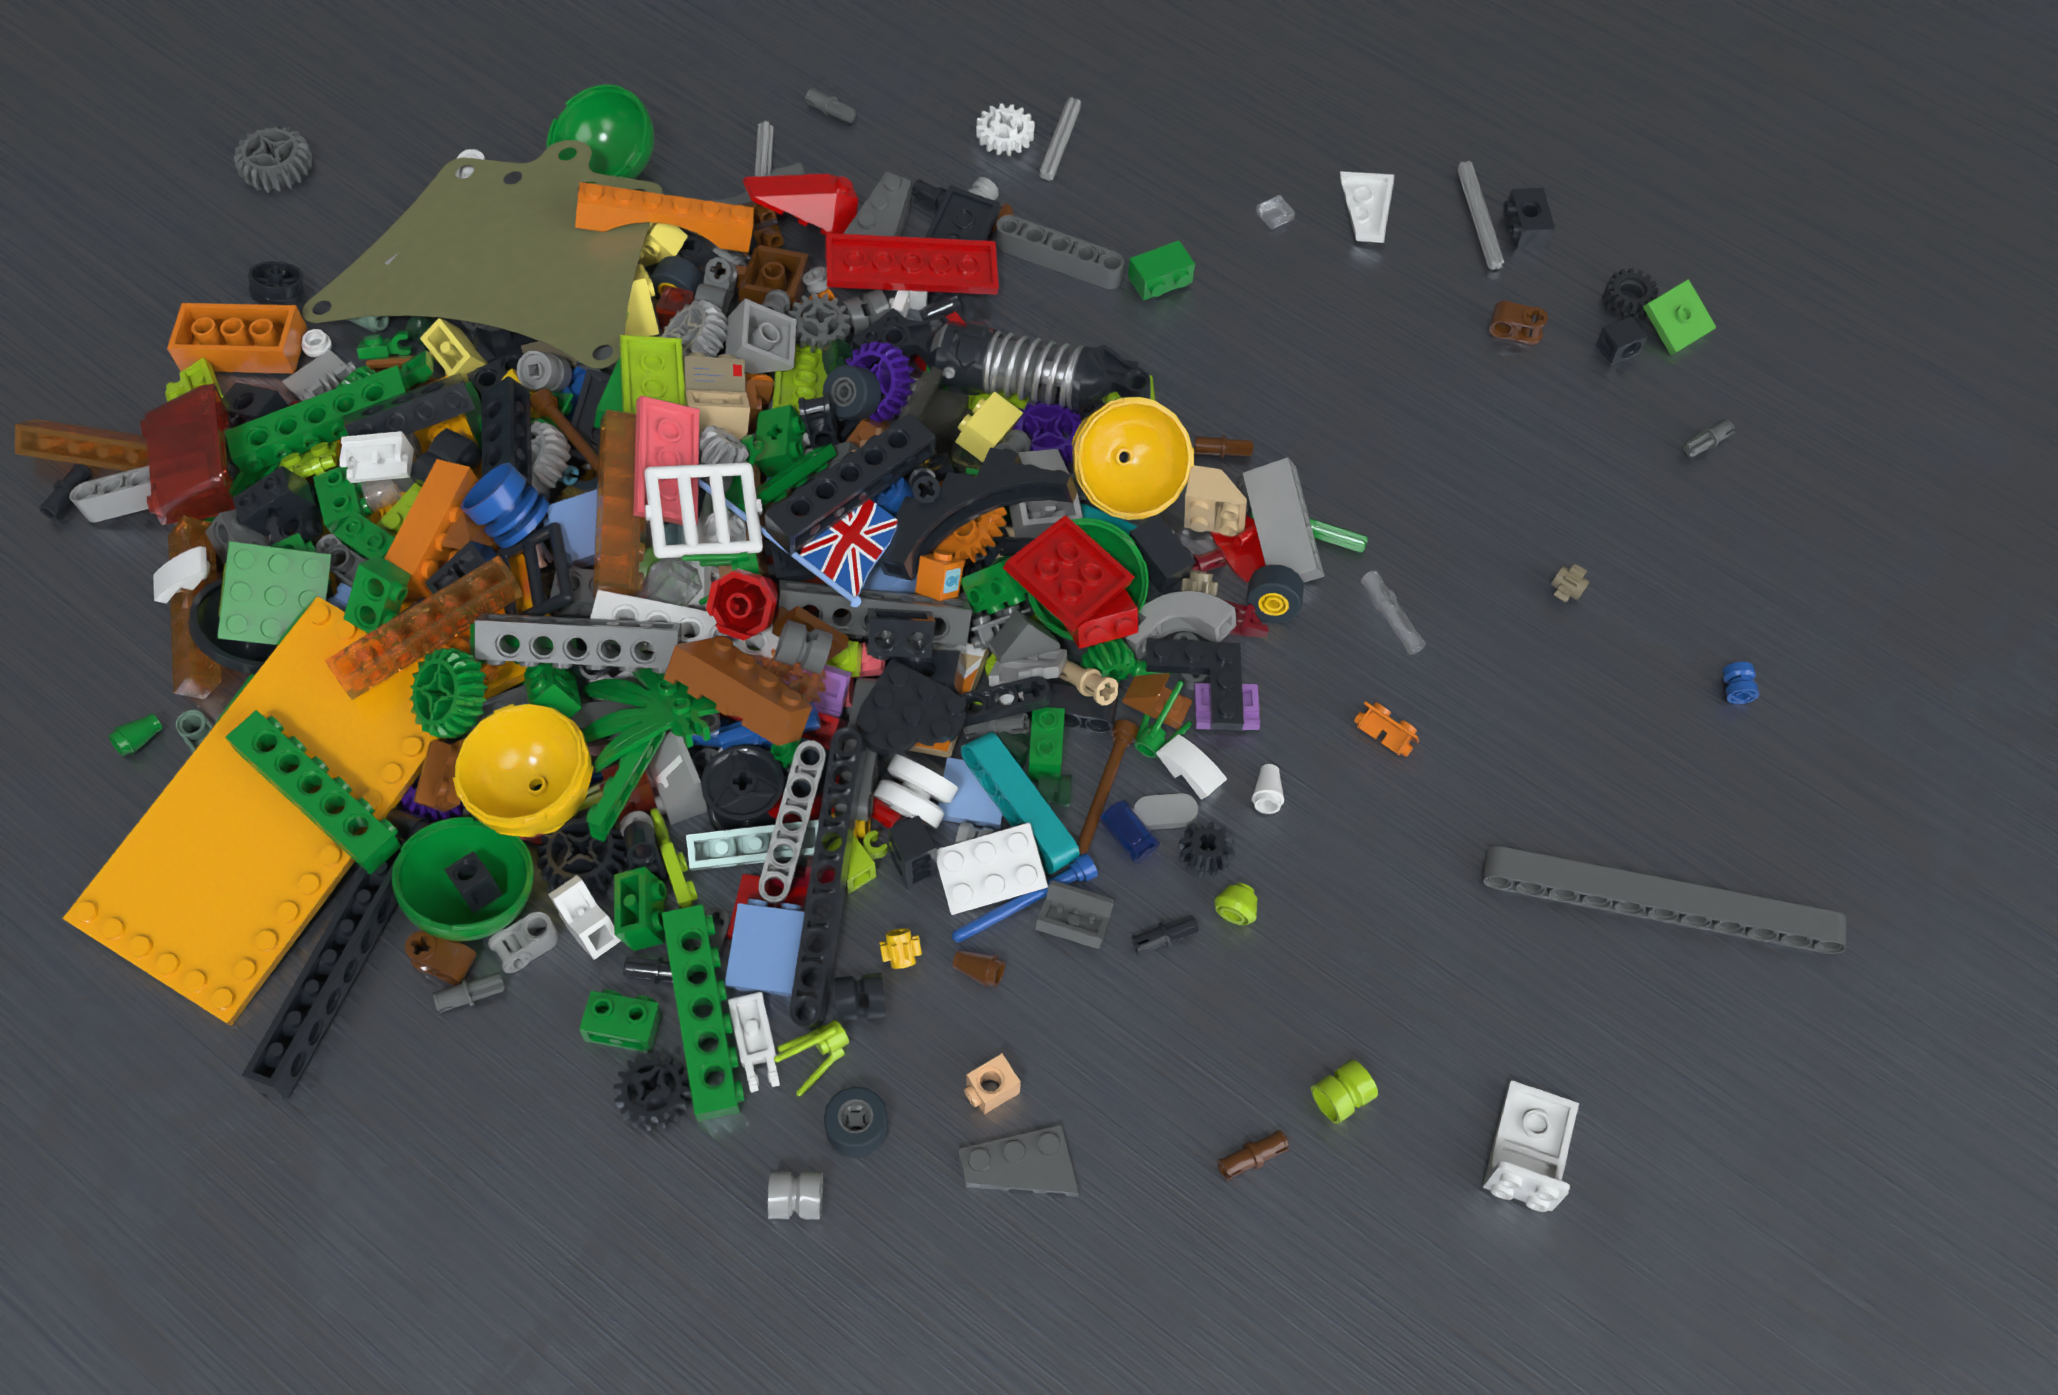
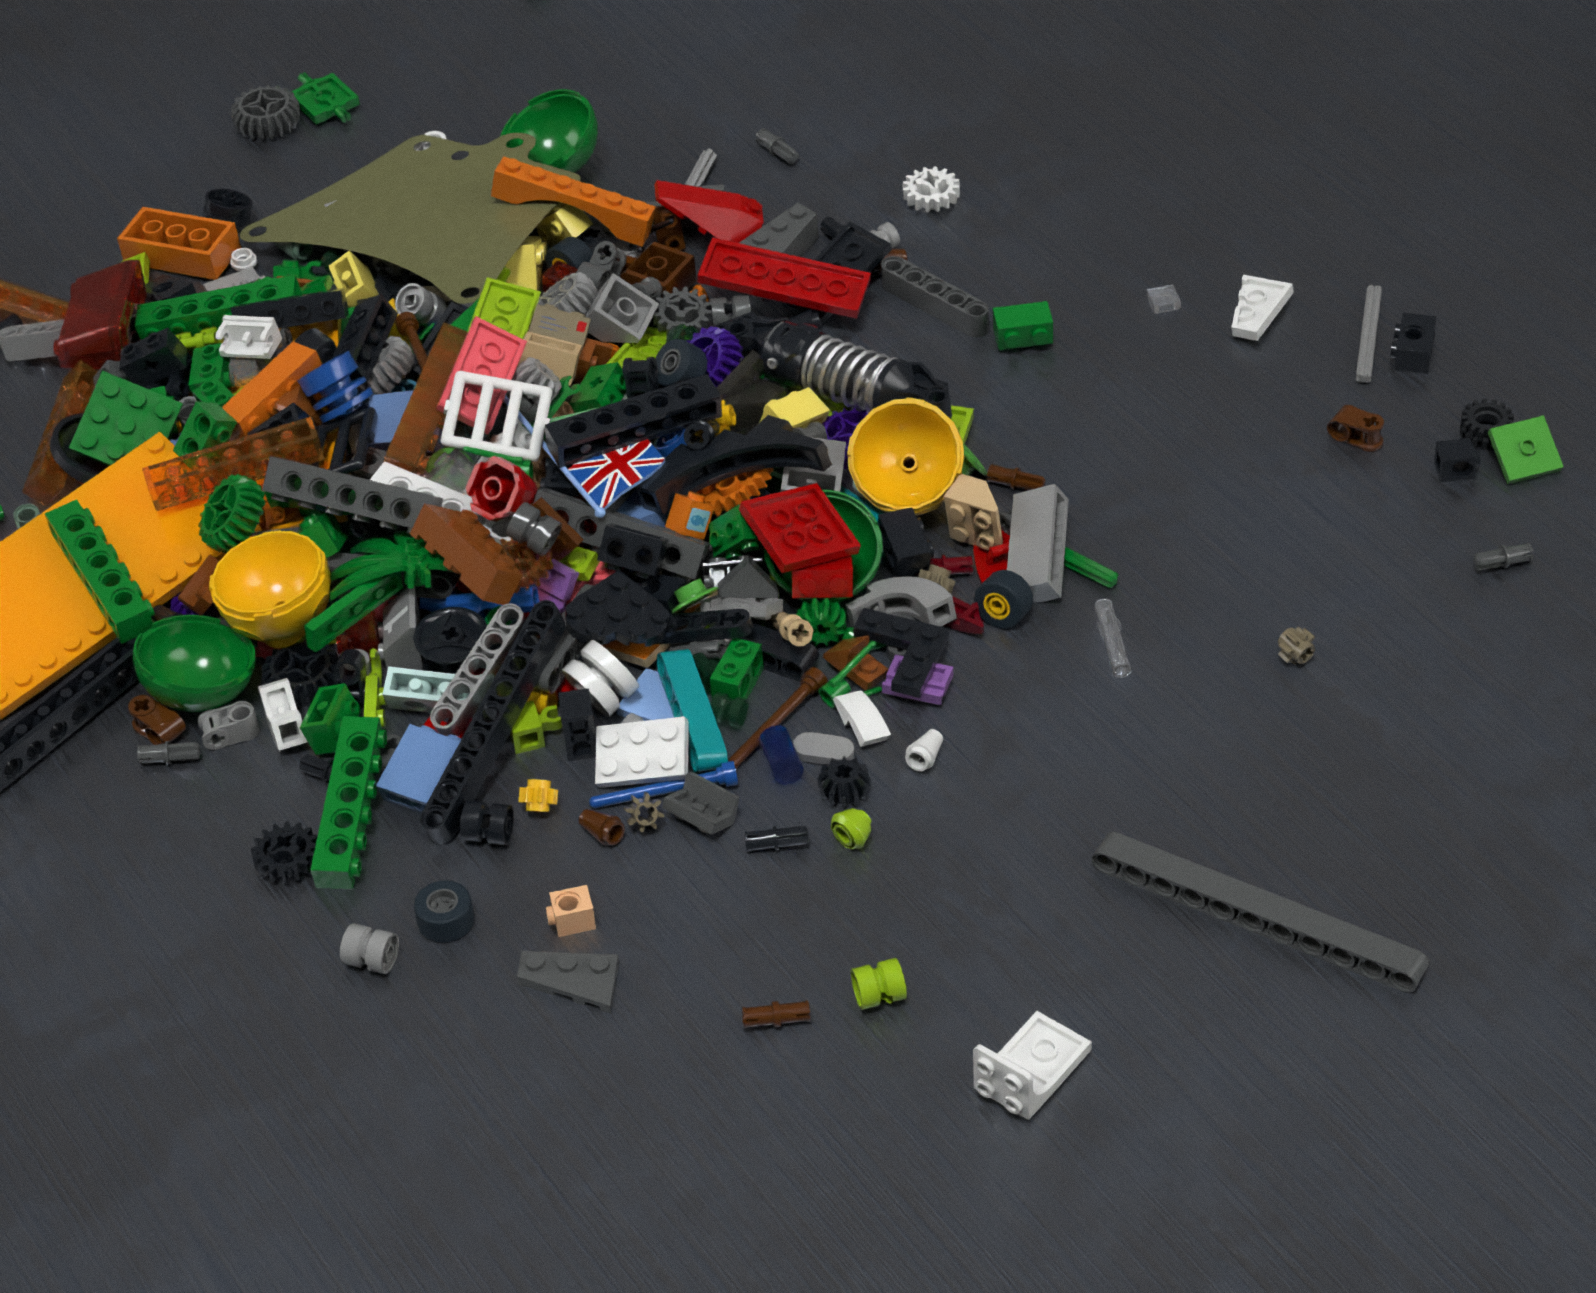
camera: 25 degrees right, 15 degrees down
white slope [153,546,210,604] -> none
black brick [444,851,503,914] -> none
green brick [579,989,663,1054] -> none
white hinge [728,992,780,1092] -> none
lime plant [774,1020,849,1096] -> none
light grey bush [802,267,828,294] -> none
white bracket [889,290,928,318] -> none
light grey axle [1040,97,1081,181] -> none
orange hinge [1354,701,1420,757] -> none
blue wheel [1722,662,1759,704] -> none
none -> green plate [291,72,360,124]
none -> dark tan gear [624,792,664,832]
none -> bright green piece [672,578,720,614]

